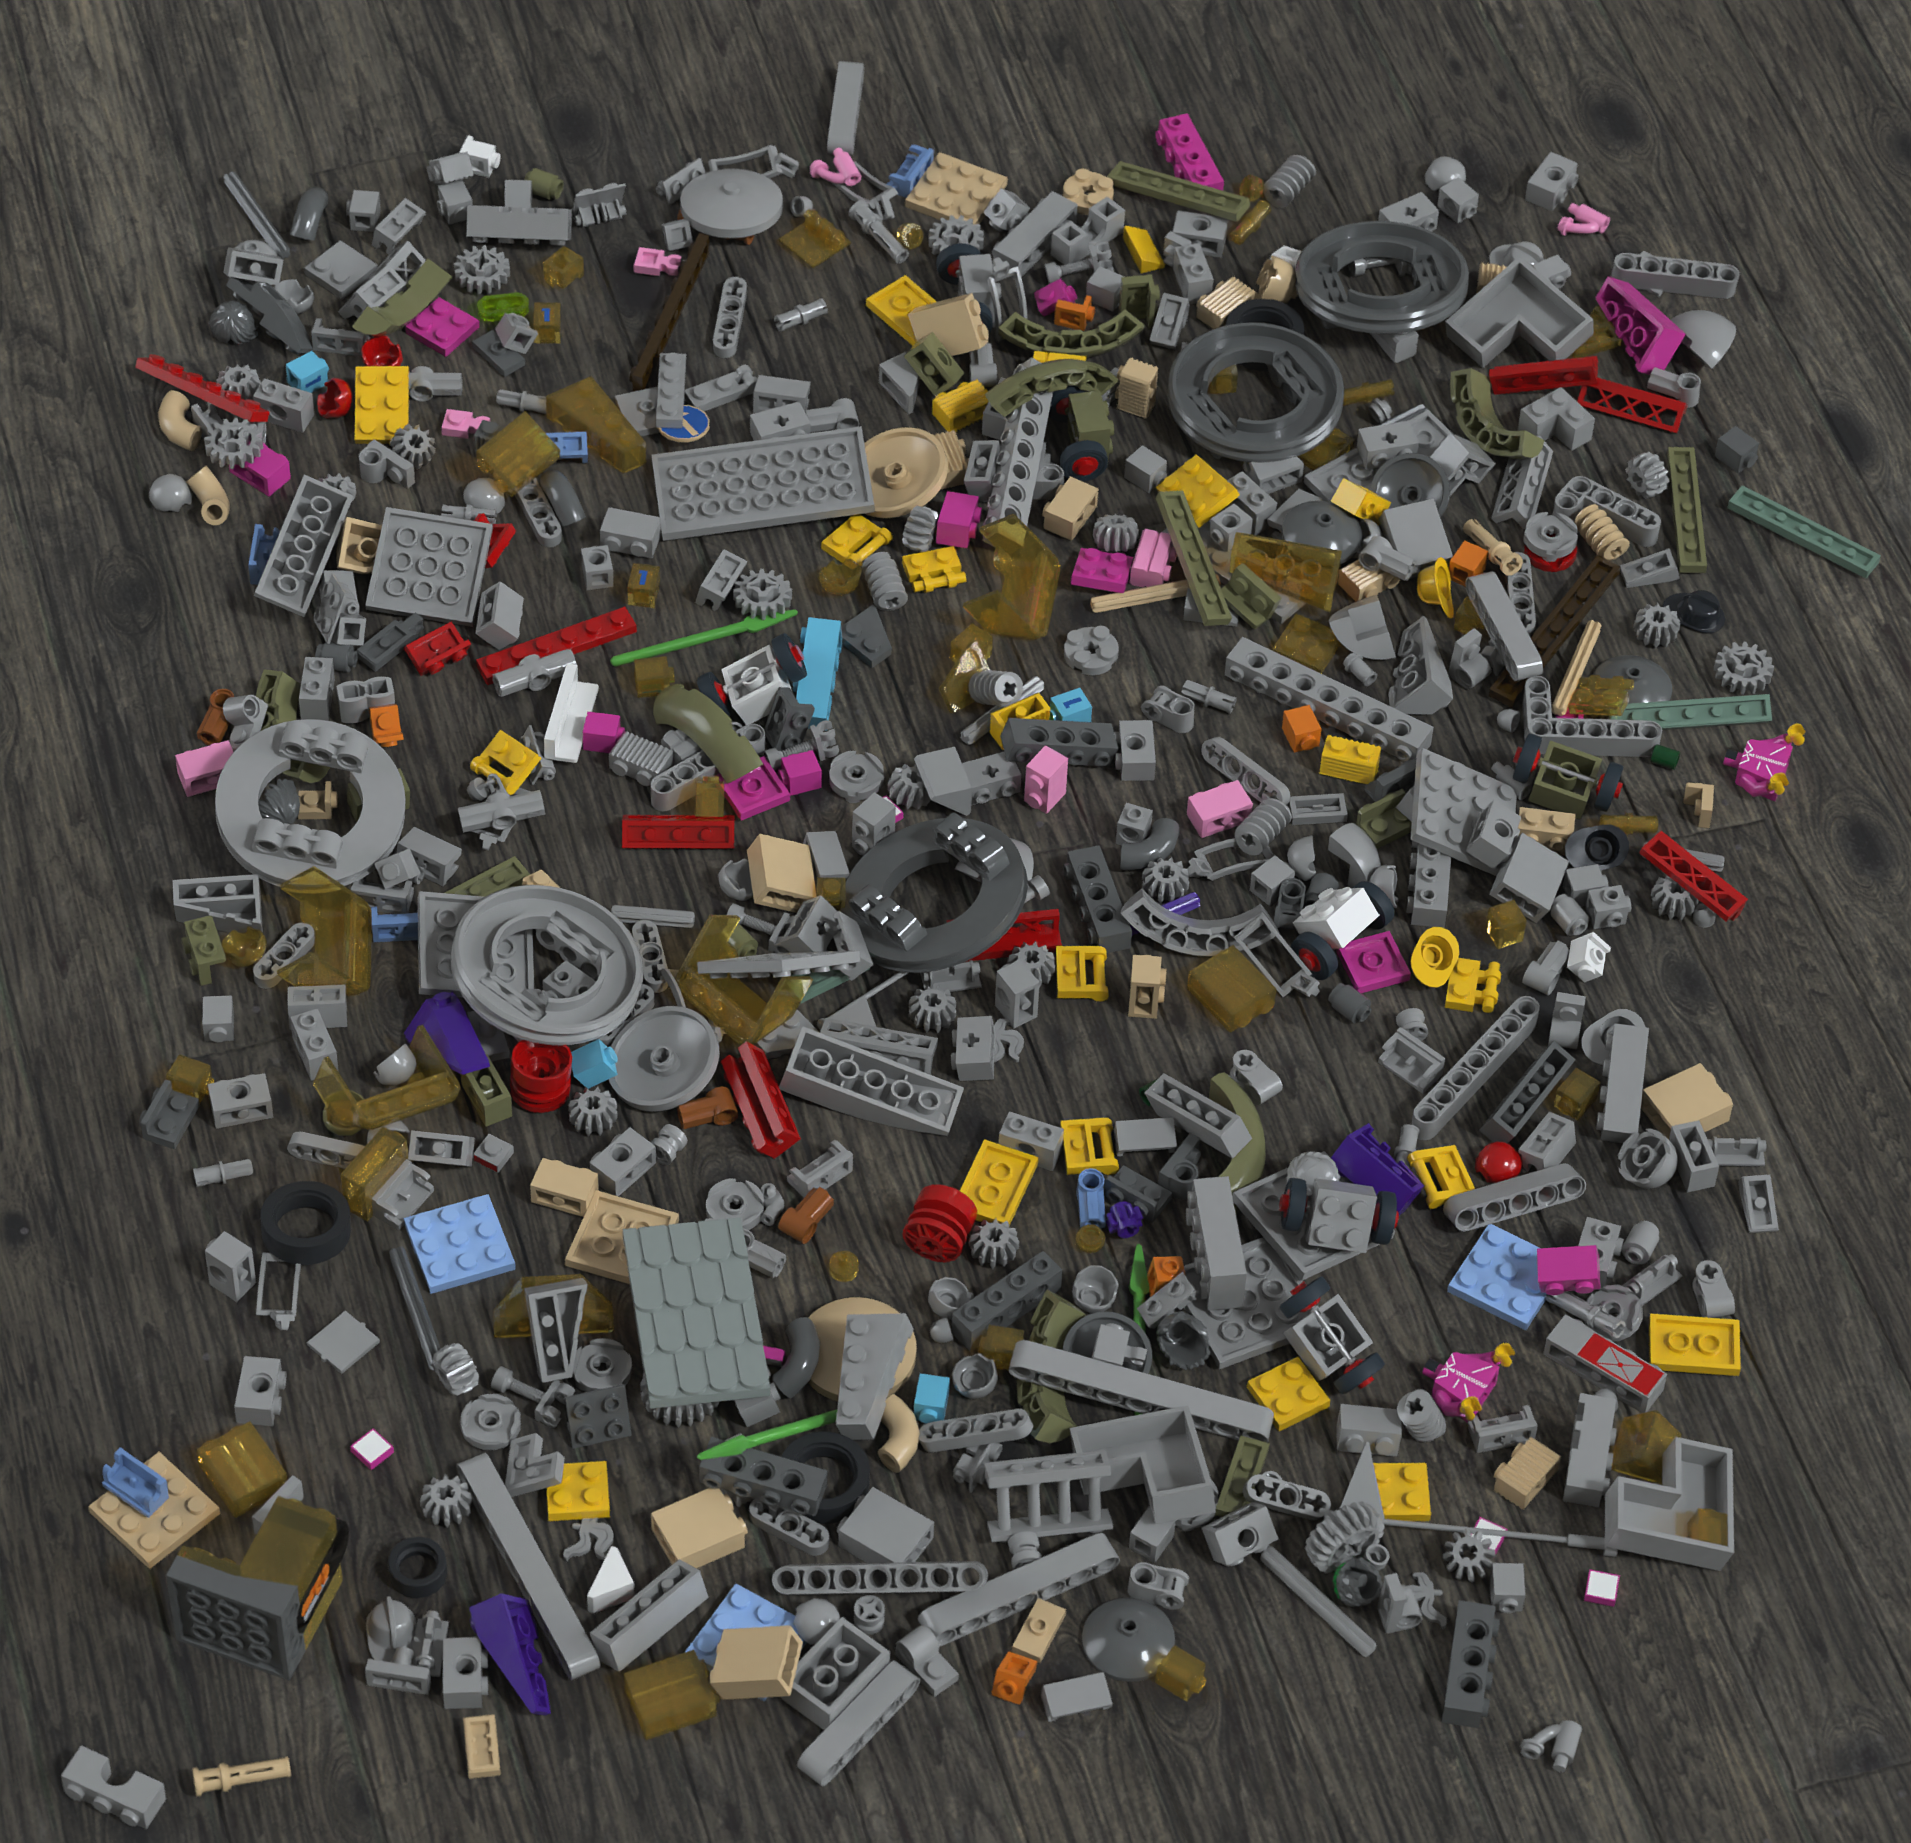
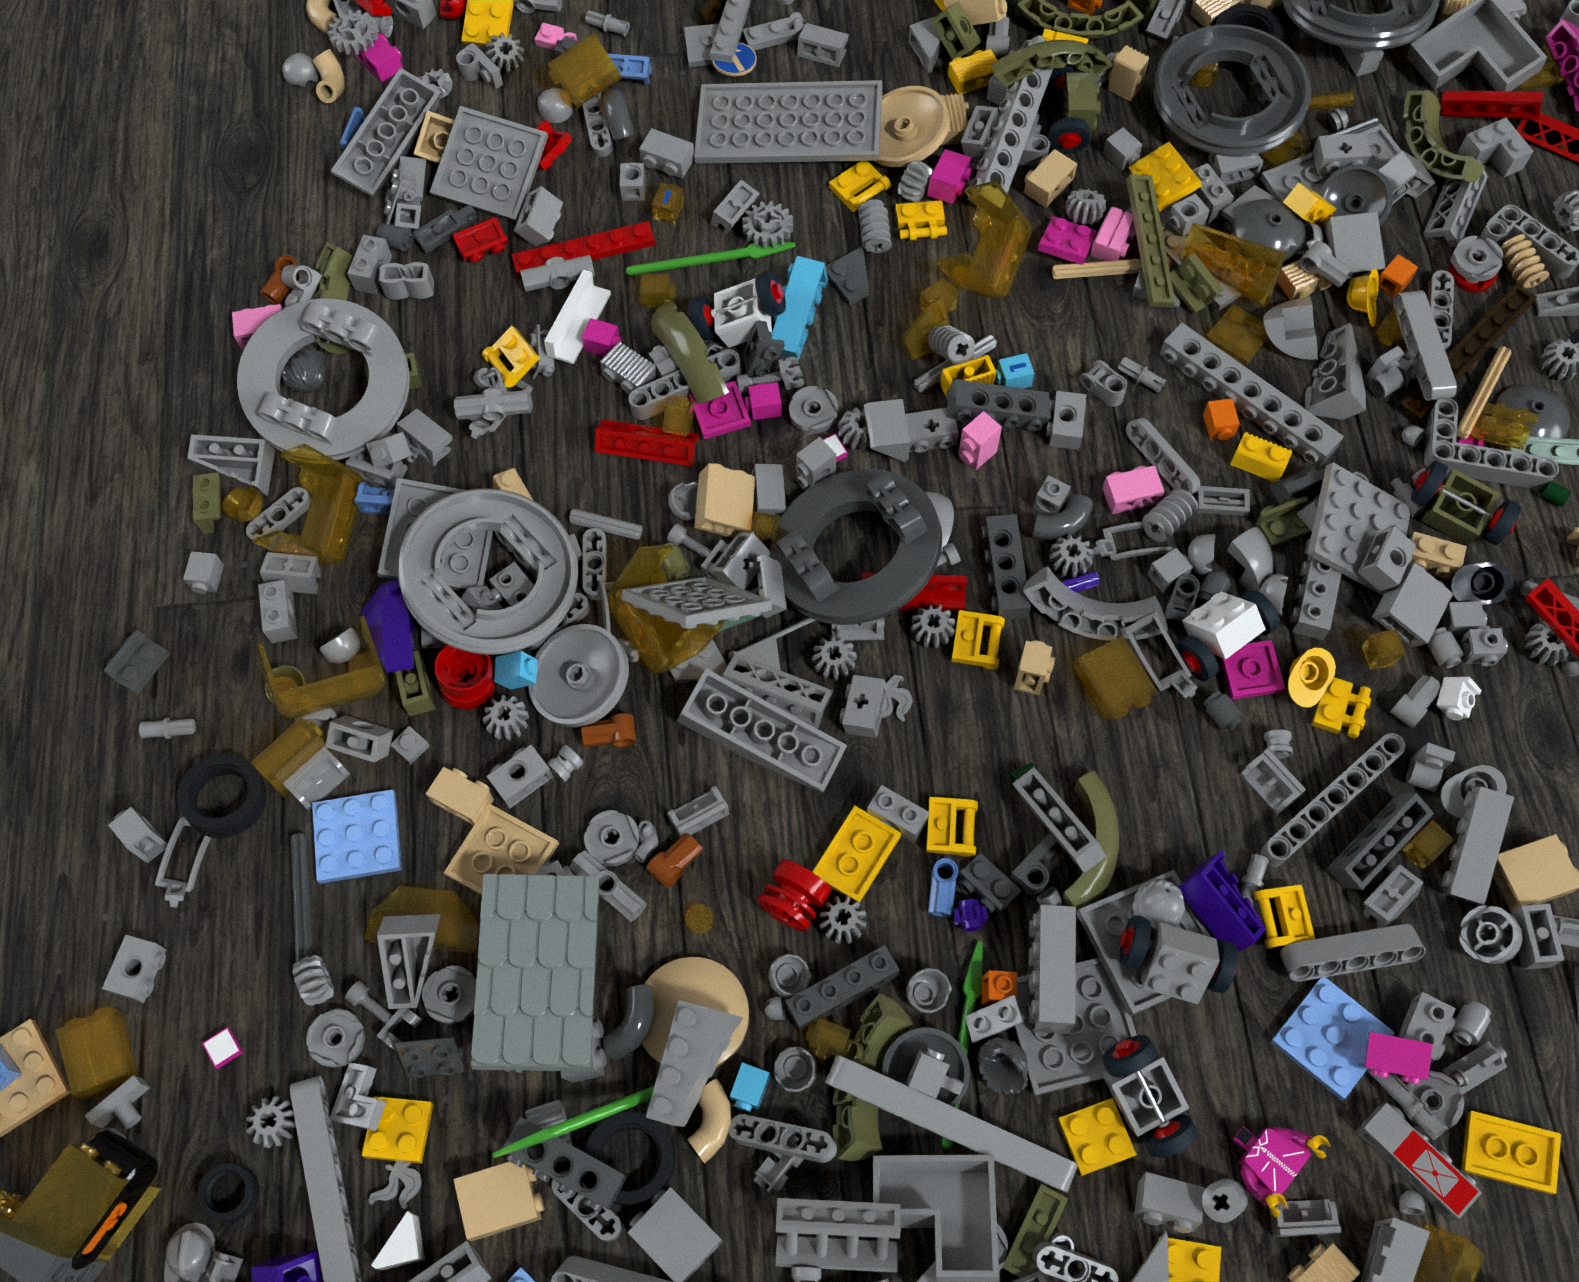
camera: 15 degrees right, 15 degrees up
clear yellow brick [166,1054,214,1103] -> none
light grey brick [208,1073,273,1129] -> none
light grey beam [287,1132,373,1172] -> none
tan bracket [298,781,338,819] -> none
light grey piece [307,1311,380,1374] -> none
orange bracket [369,703,404,747] -> none
light grey pin [441,504,497,524] -> none
olive plate [445,856,530,897] -> none
clear yellow wedge [546,376,646,474] -> none
red brick [721,1041,801,1159] -> none
light grey brick [750,402,811,441] -> none
dark pink tile [763,1346,787,1367] -> none
light grey piece [804,398,859,432] -> none
clear yellow hair [818,559,862,595] -> none
light grey brick [995,959,1040,1029] -> none
light grey plate [1064,626,1119,675] -> none
clear yellow plate [1076,1224,1105,1253] -> none
light grey hinge [1114,1117,1177,1156] -> none
light grey piece [1229,1050,1282,1106] -> none
light grey pin [1343,653,1378,686] -> none
tan pin [1463,519,1523,576] -> none
red hair [1475,1141,1522,1183] -> none
clear yellow pin [1600,813,1658,835] -> none
light grey piece [1692,1260,1735,1318] -> none

